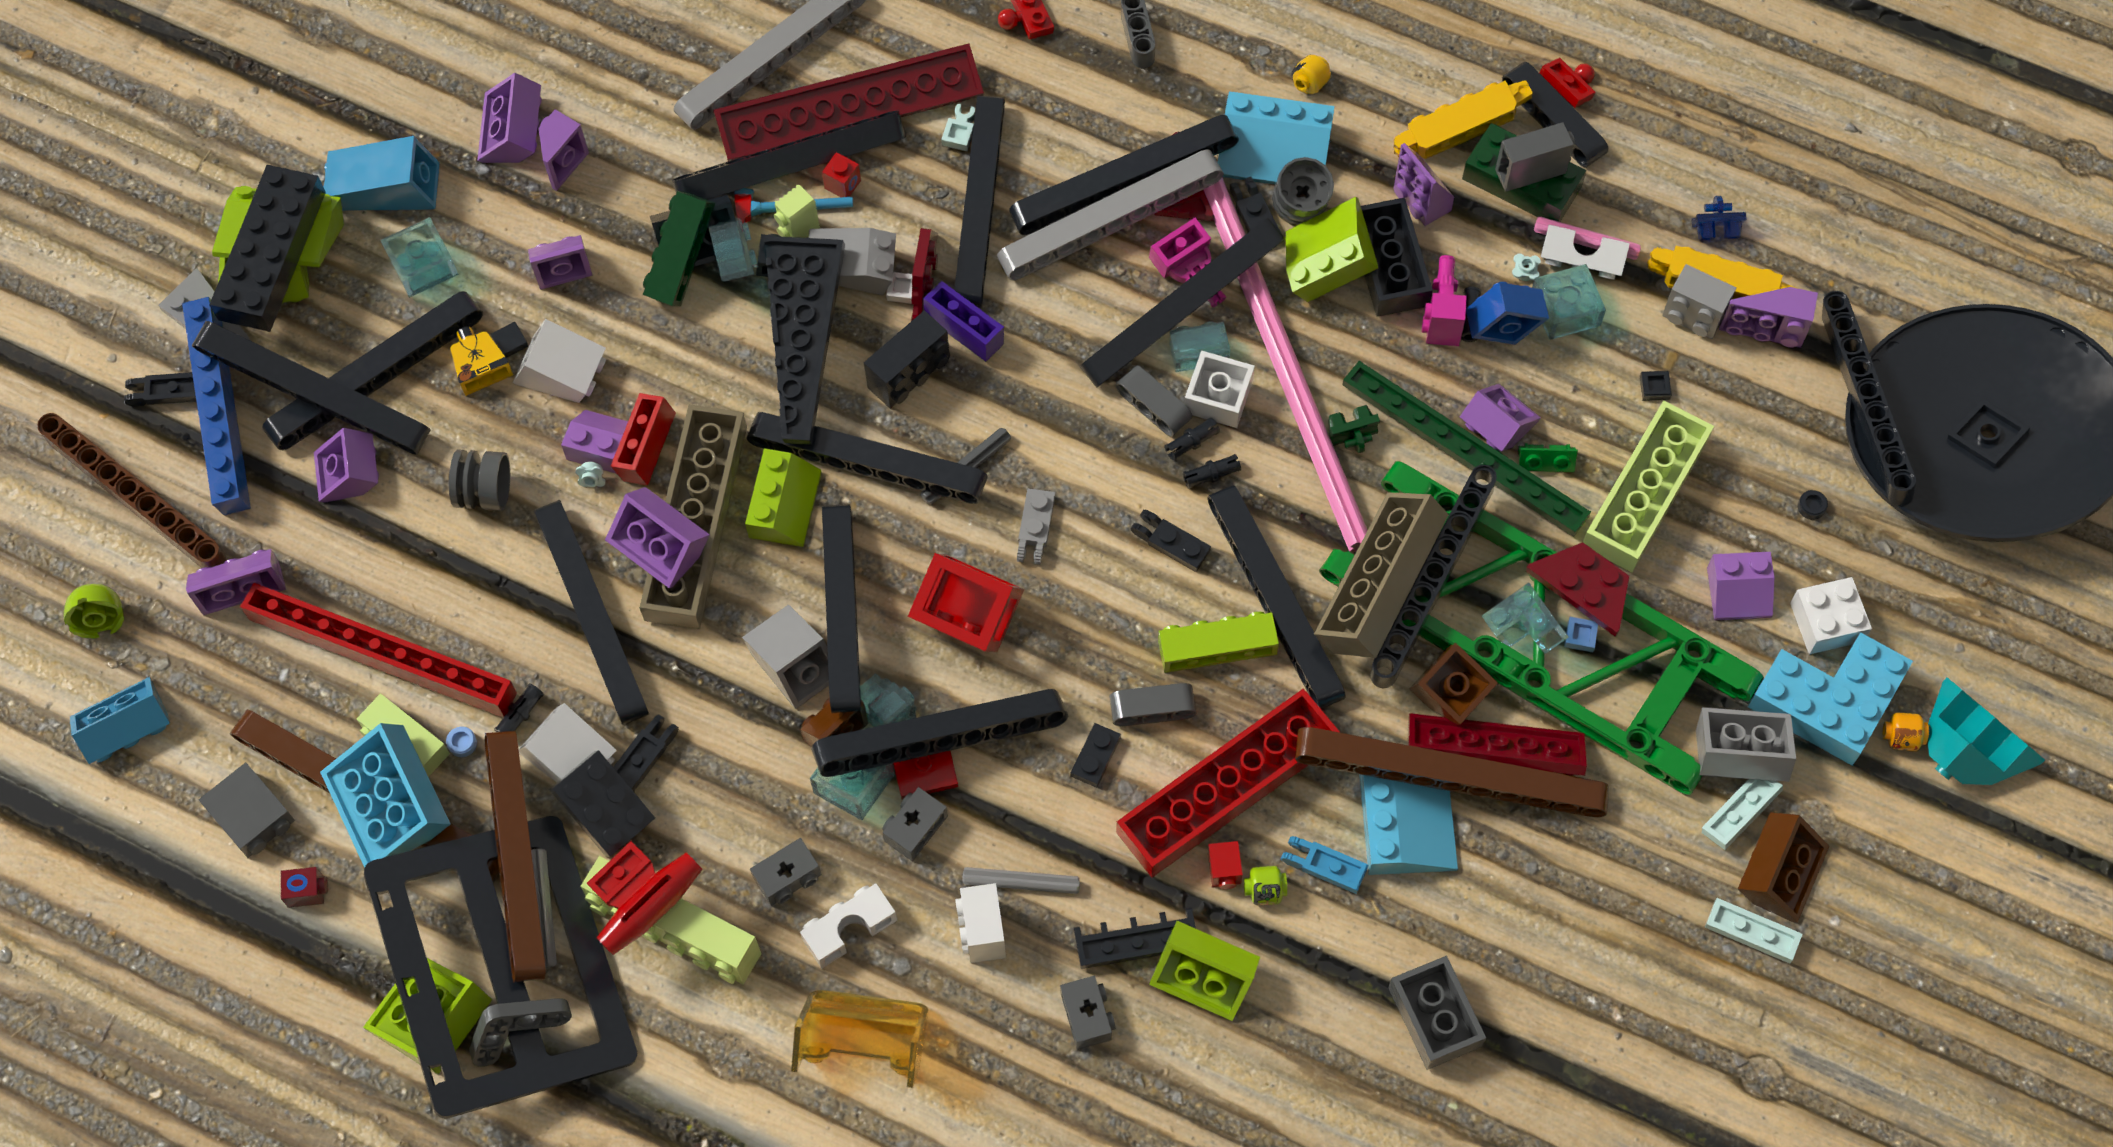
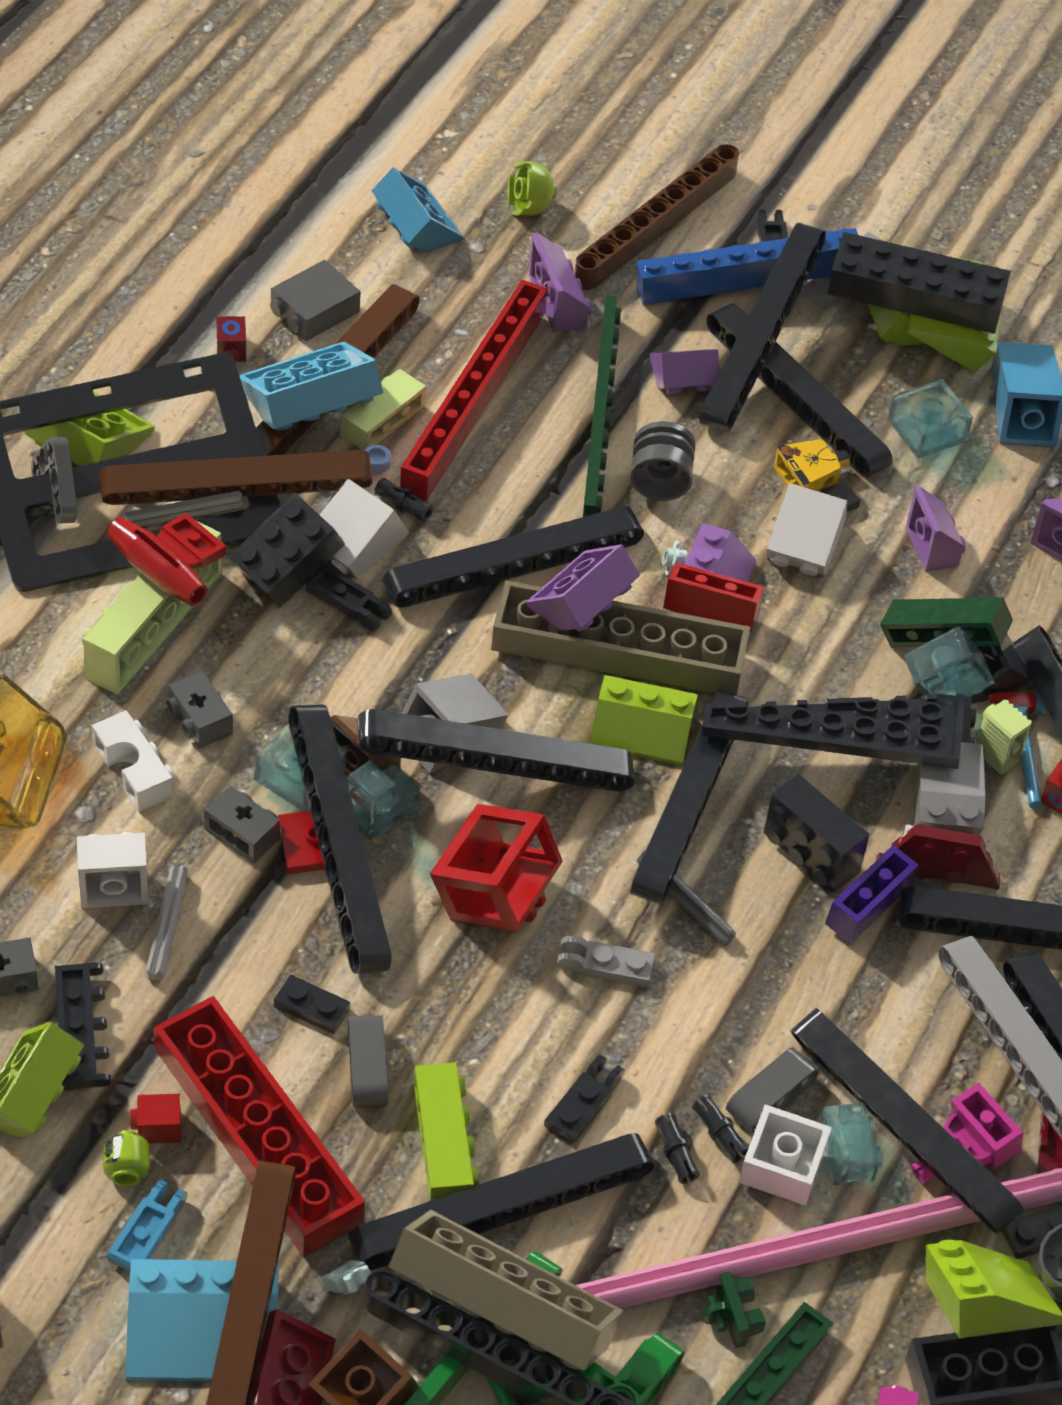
camera: 85 degrees right, 15 degrees down
none -> light aqua plate [321,1260,371,1295]
none -> dark green plate [582,295,622,517]

